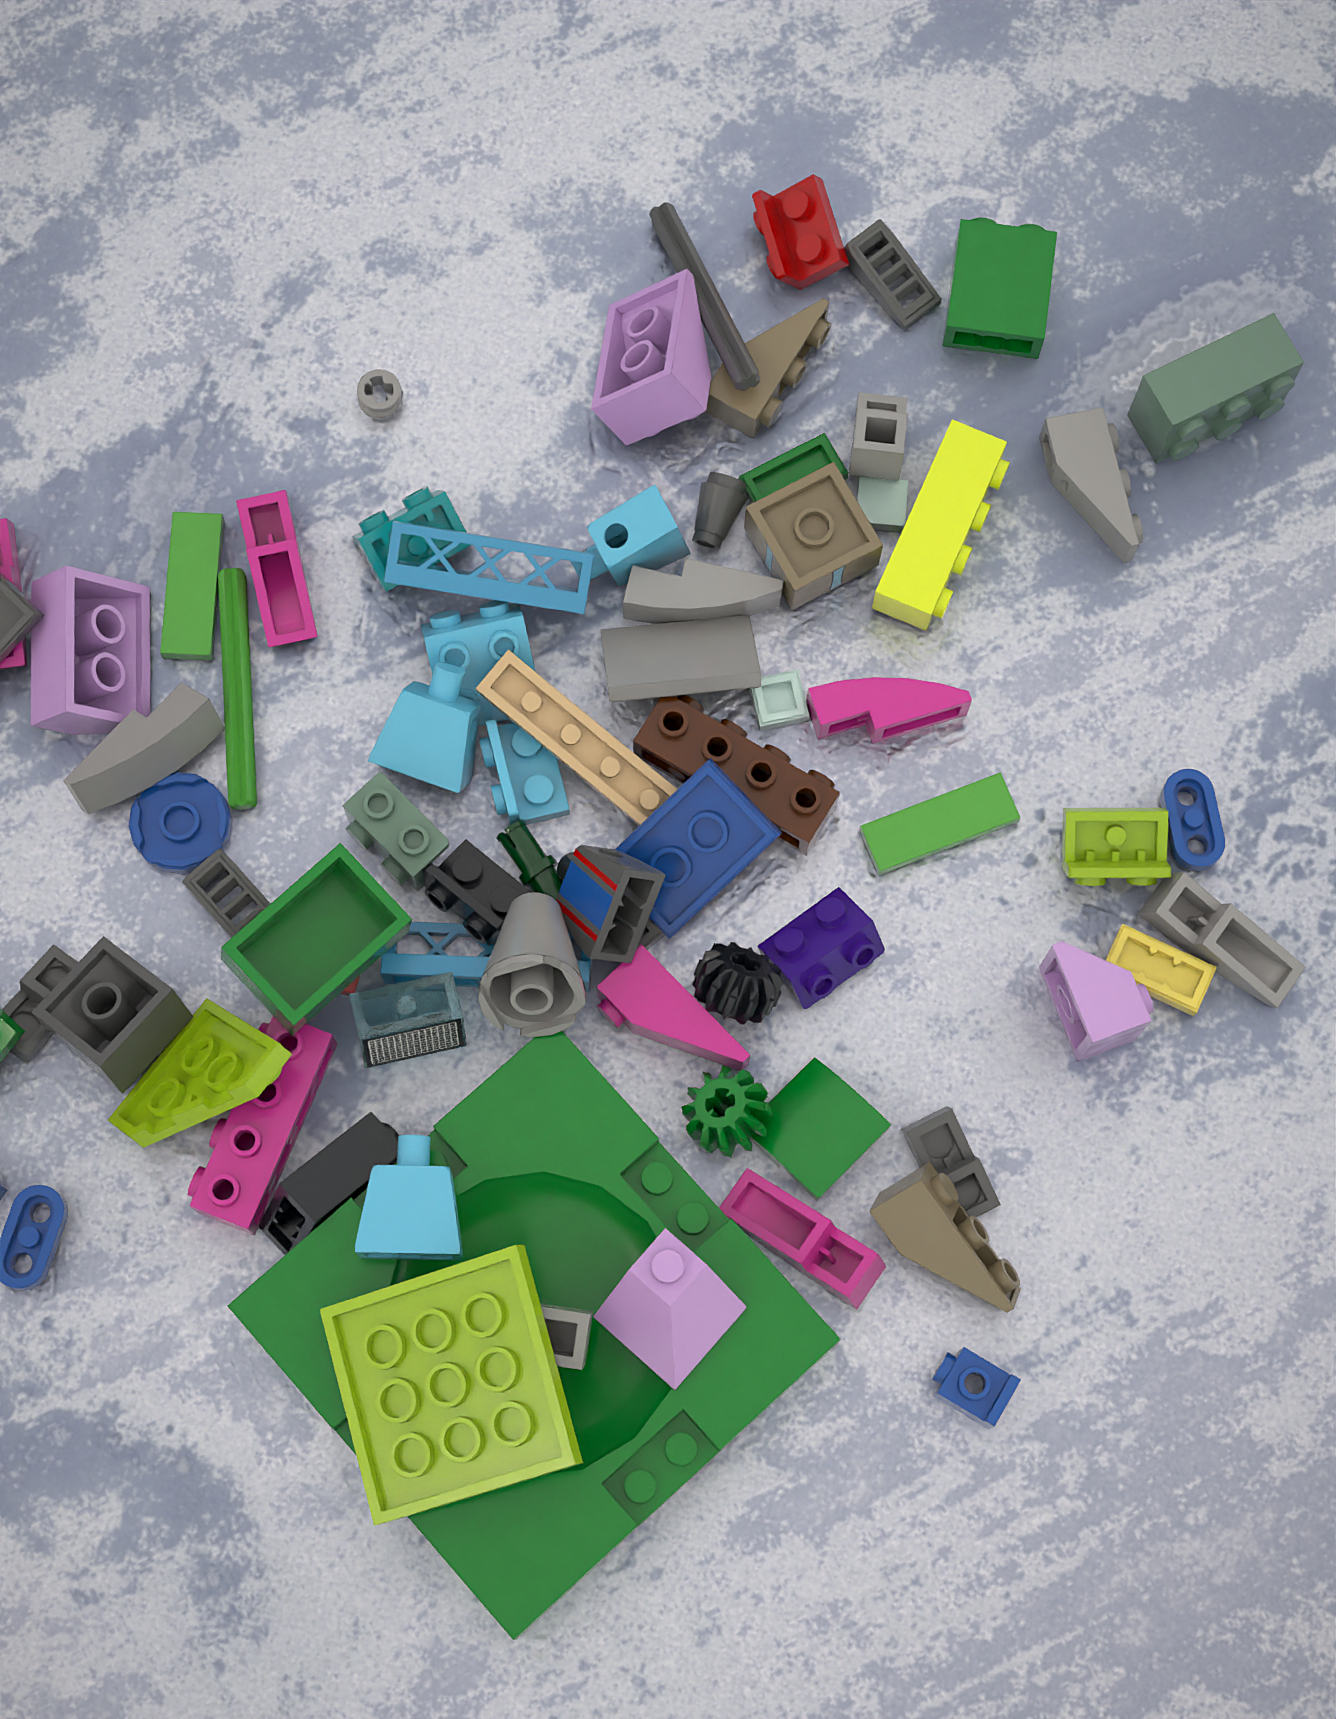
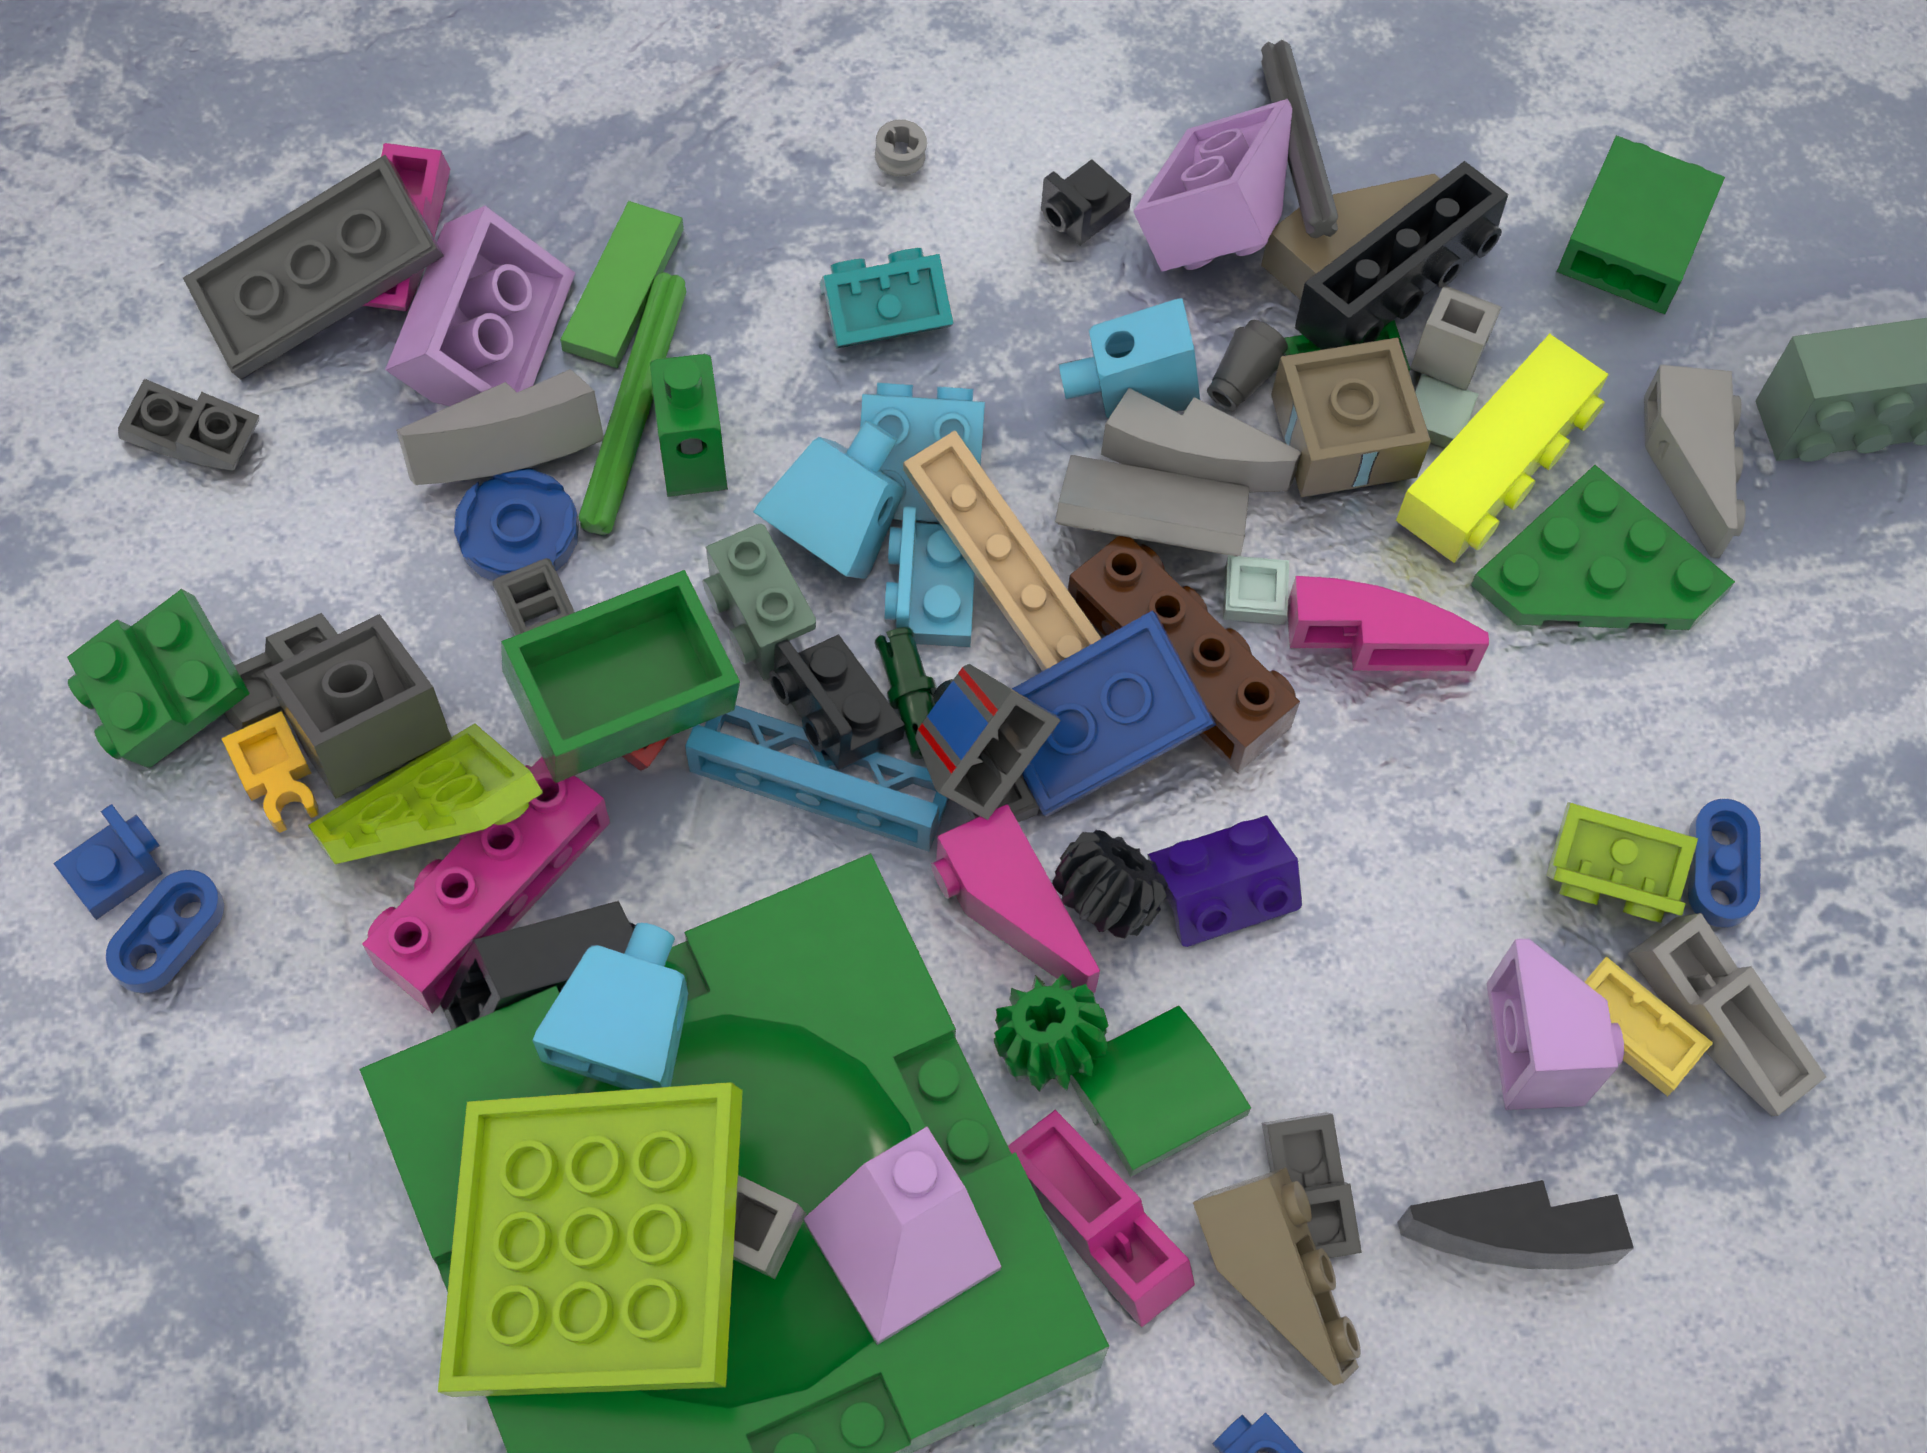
camera: 15 degrees right, 10 degrees down
dark pink slope [236,490,318,648] -> none
clear light blue brick [349,972,467,1069] -> none
dark azure fence [384,521,594,614] -> none
light grey cone [478,892,586,1037] -> none
red bracket [752,174,849,290] -> none
dark grey slope [844,219,942,330] -> none
bright green tile [859,772,1021,876] -> none
none -> yellow plate [221,711,319,833]
none -> green torso [650,354,728,497]
none -> black bracket [1041,159,1132,246]
none -> black brick [1295,161,1509,350]
none -> black slope [1397,1180,1634,1269]
none -> green plate [1471,465,1735,630]

